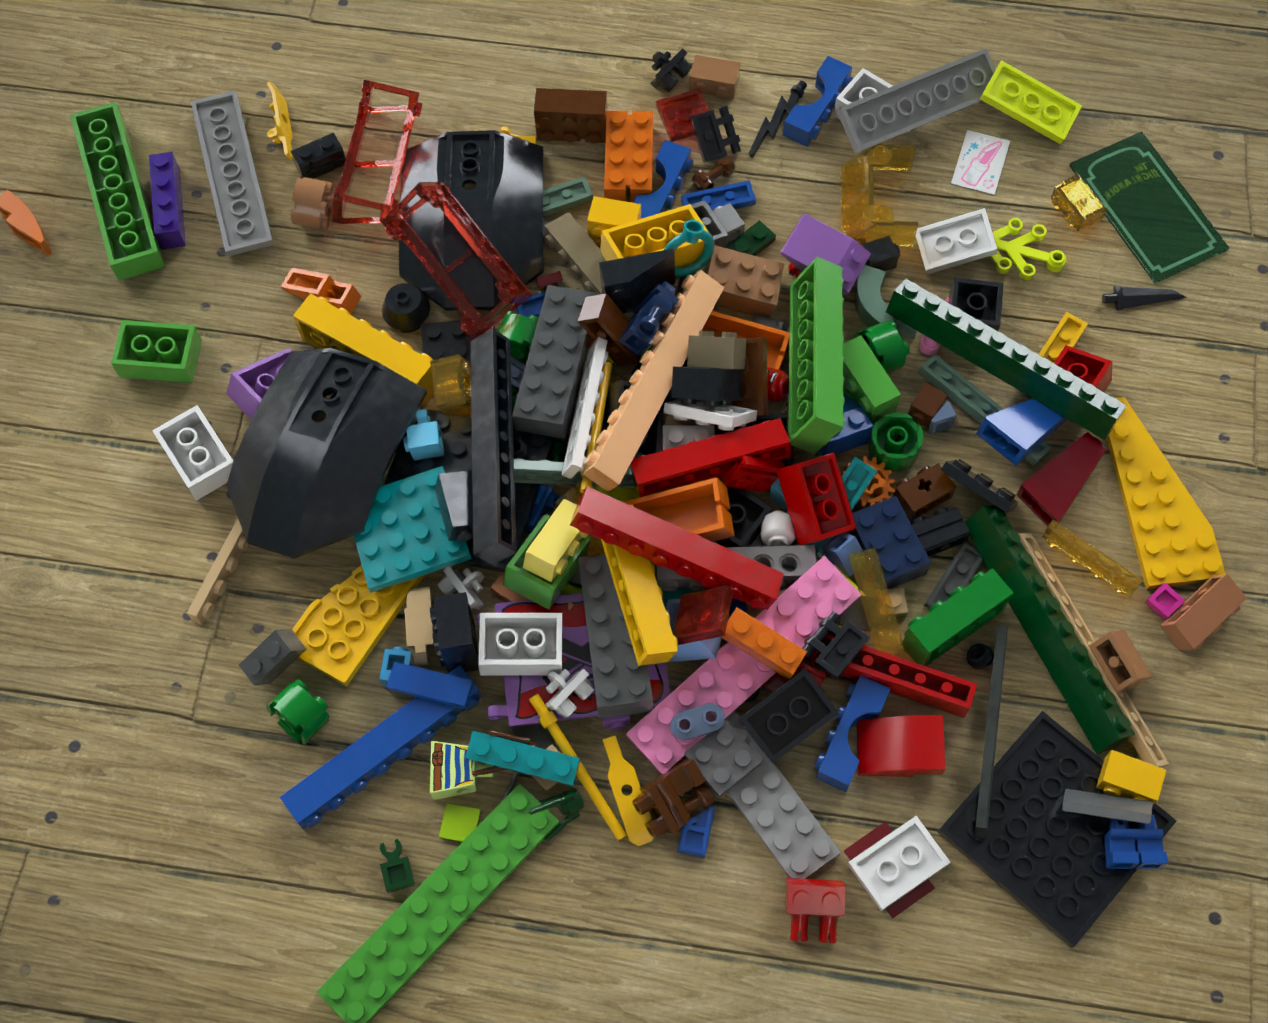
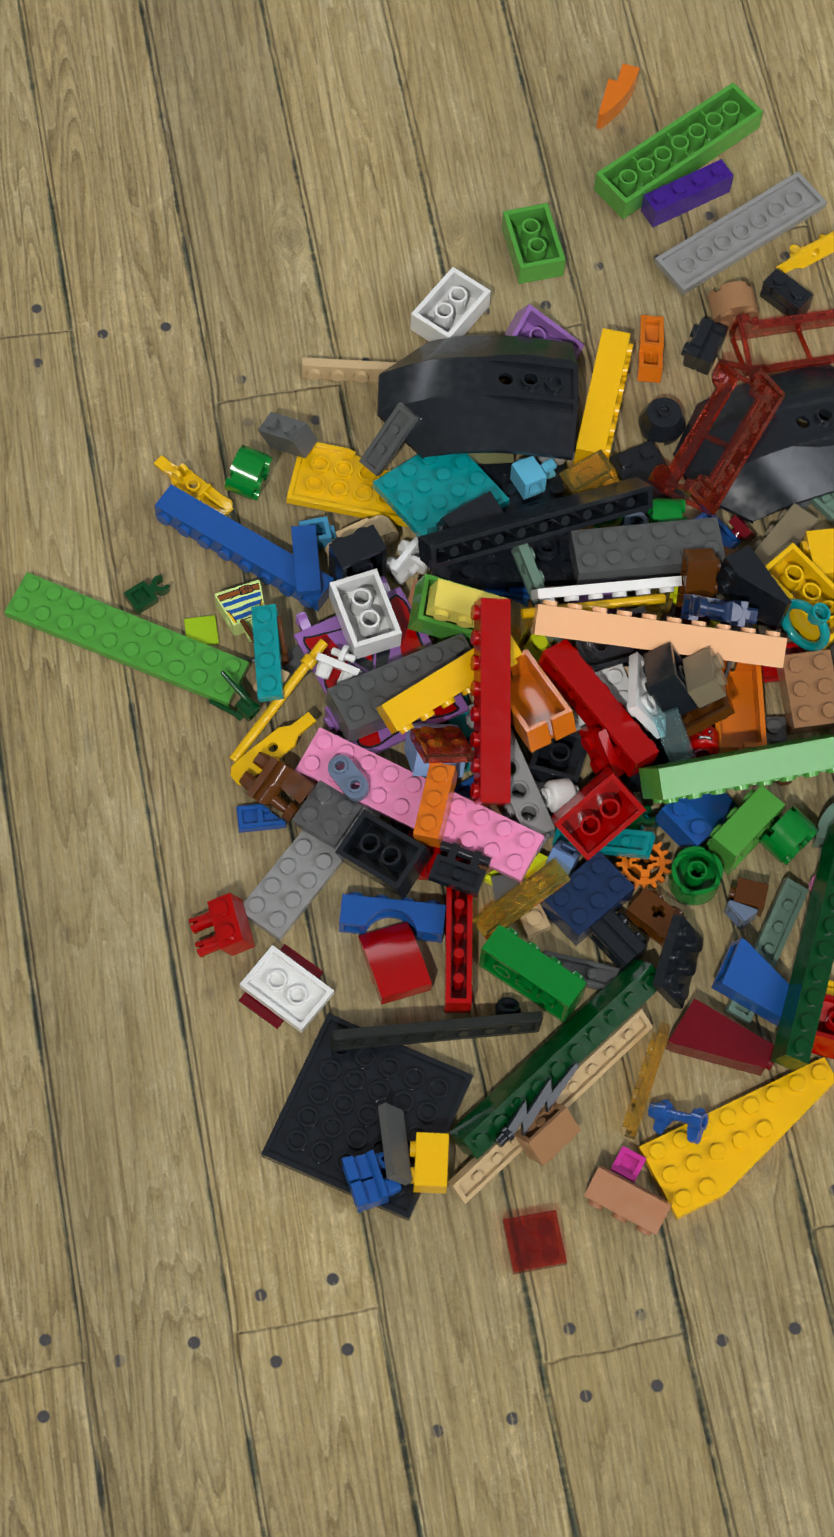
camera: 65 degrees right, 0 degrees up
none -> yellow piece [154,455,233,516]
none -> dark grey tile [359,403,420,476]
none -> piece [494,1063,579,1148]
none -> clear red plate [502,1210,567,1275]
none -> blue piece [648,1099,708,1144]
none -> clear light blue tile [653,707,695,762]
none -> black brick [681,317,728,375]

